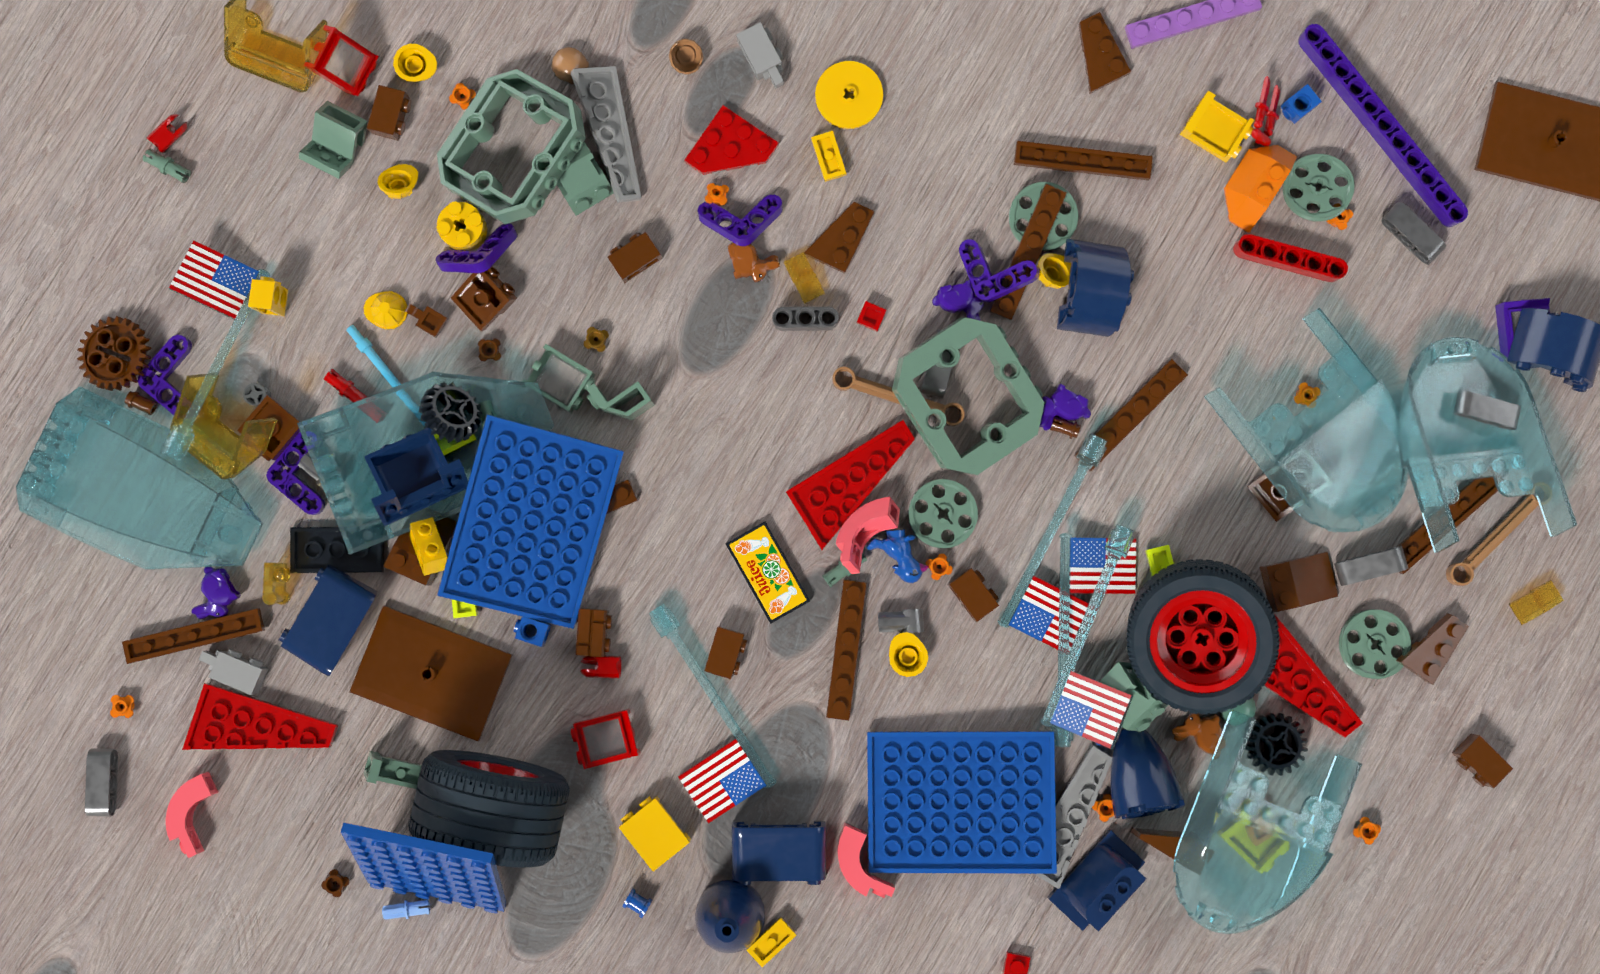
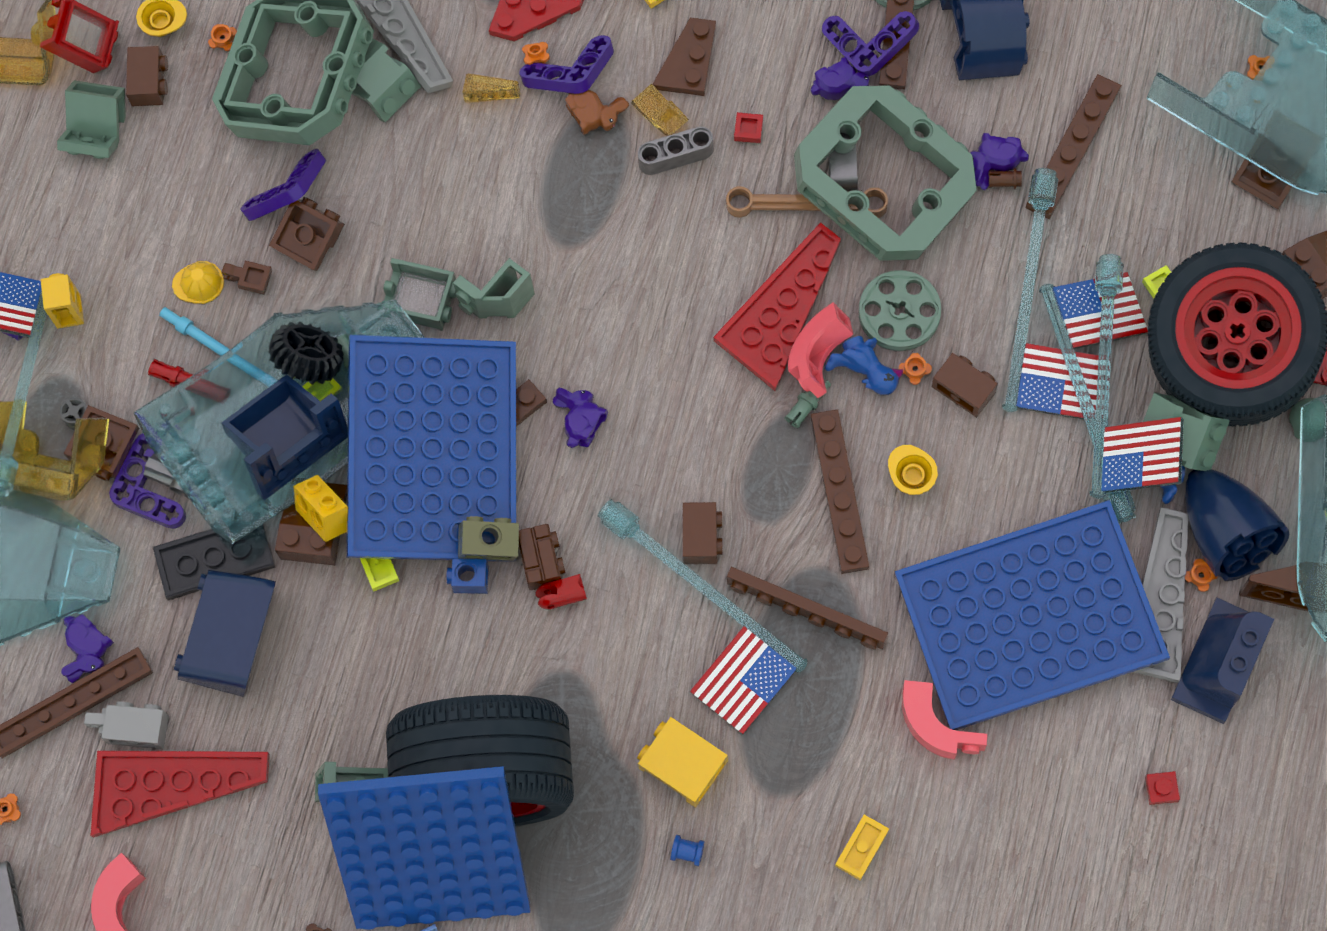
camera: 10 degrees left, 15 degrees down
clear yellow plate [263,563,290,605] -> none
reddish brown piece [349,606,513,742] -> none
yellow piece [377,164,418,200] -> none
yellow brick [436,201,488,251] -> none
reddish brown plate [478,338,501,362] -> none
window [571,709,640,769] -> none
pearl gold plate [583,327,609,352] -> none
reddish brown brick [608,232,662,283] -> none
dark blue cylinder [695,879,765,953] -> none
tile [726,521,810,624] -> none
dark blue windscreen [732,821,826,885] -> none
flat silver piece [878,609,924,633] -> none
yellow piece [1037,253,1071,289] -> none
dark orange animal [1172,713,1228,761] -> none
none -> olive brick [458,516,519,561]
none -> clear yellow slope [462,73,521,102]
none -> dark purple animal [552,387,608,448]
none -> reddish brown plate [727,567,888,650]

